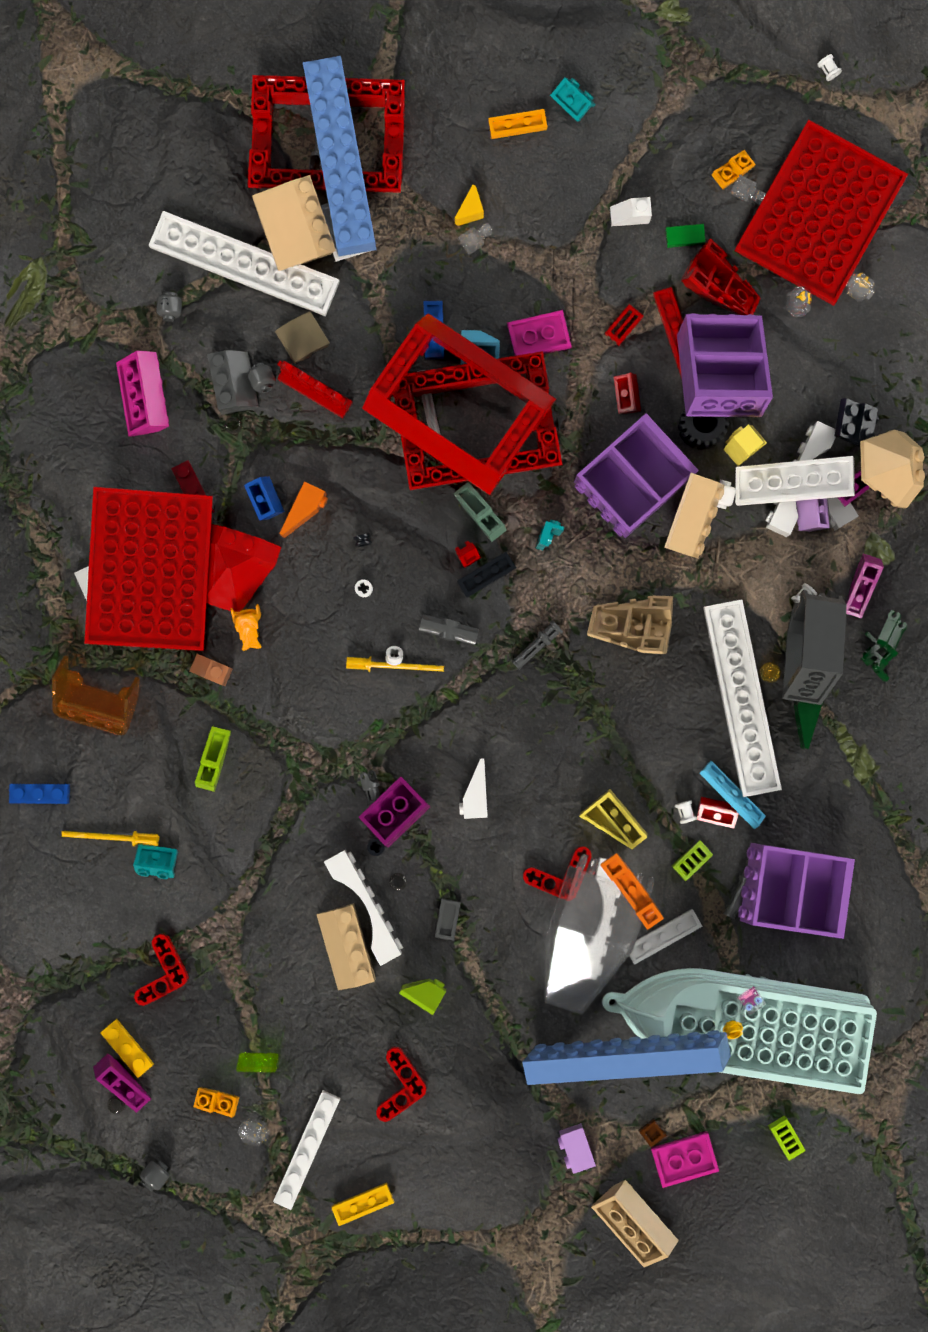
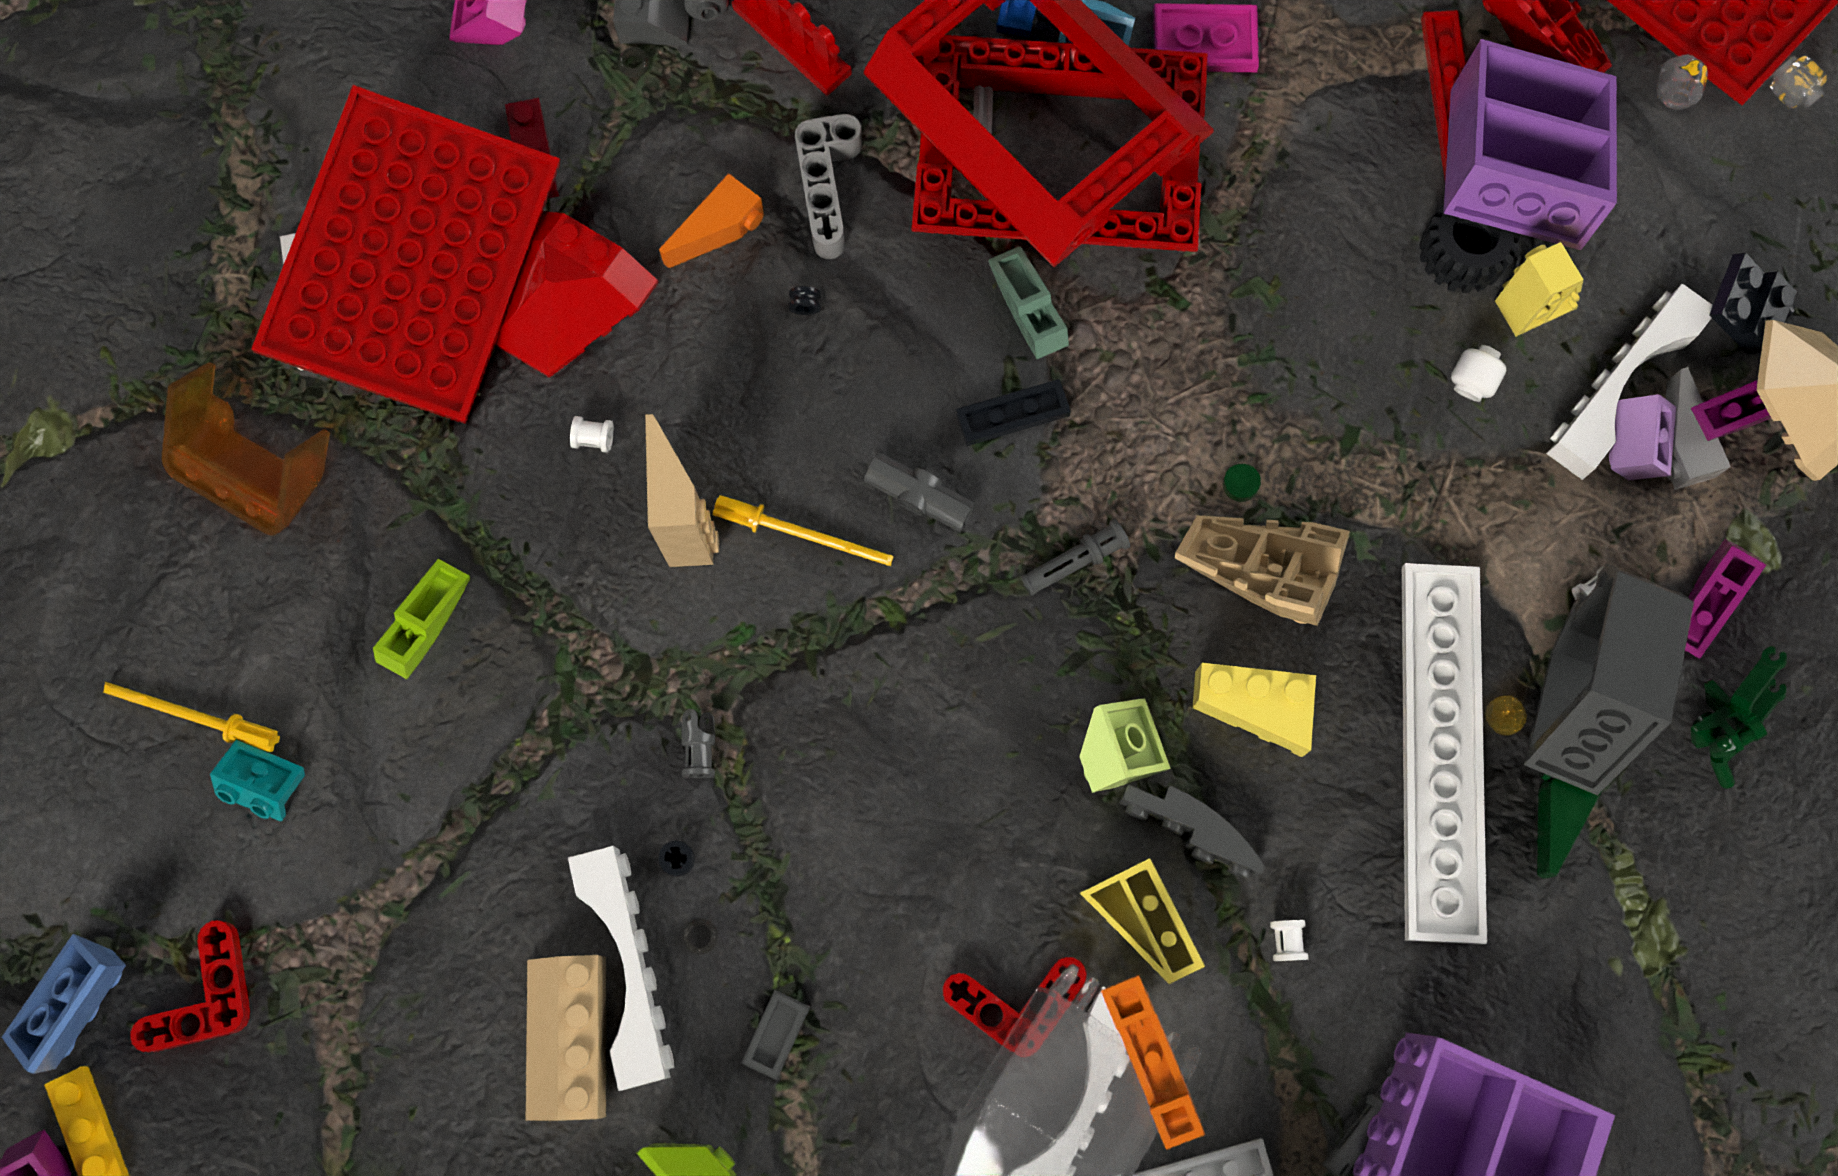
camera: 15 degrees right, 10 degrees down
blue plate [9,784,70,804] -> none
nougat slope [189,654,233,686] -> none
light orange hair [230,604,261,651] -> none
blue brick [244,476,285,521] -> none
white bush [355,580,373,597] -> none
magenta slope [359,777,431,847] -> none
white bush [385,646,403,666] -> none
red tile [455,541,481,568] -> none
white slope [459,759,487,819] -> none
teal bracket [535,520,564,551] -> none
medium lavender container [574,413,699,538] -> none
red tile [605,304,644,346] -> none
red slope [614,372,641,414] -> none
tan slope [665,473,724,558] -> none
lime slope [671,840,713,881] -> none
red slope [696,797,739,828] -> none
medium azure tile [700,761,766,829] -> none
white plate [735,456,855,506] -> none
none -> medium blue slope [2,934,126,1074]
none -> white bush [570,416,614,453]
none -> tan slope [645,414,719,567]
none -> light grey beam [795,114,862,259]
none -> yellowish green slope [1079,698,1171,793]
none -> dark grey slope [1119,785,1265,880]
none -> light yellow wedge [1193,663,1316,757]
none -> dark green tile [1223,463,1261,502]

